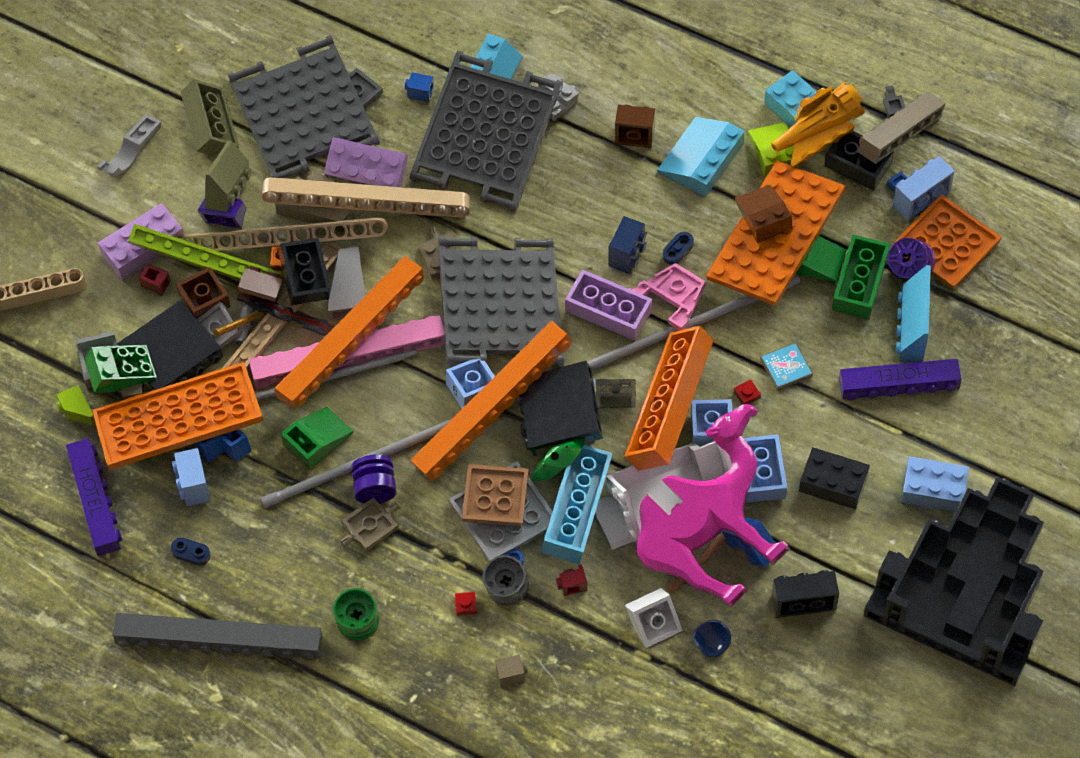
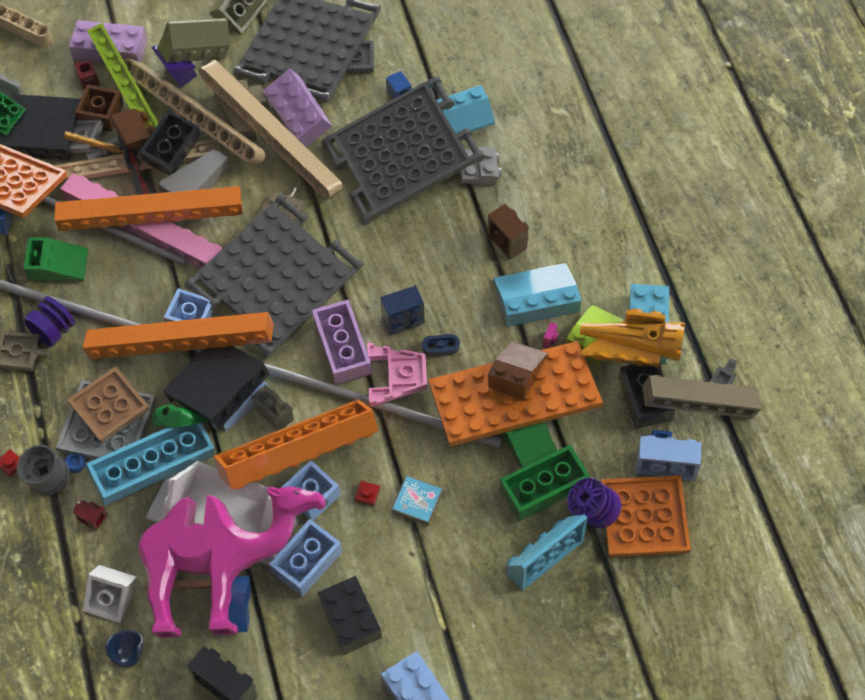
camera: 45 degrees right, 0 degrees up
dark purple brick [839,359,962,400] -> none
none -> dark pink plate [543,322,559,349]

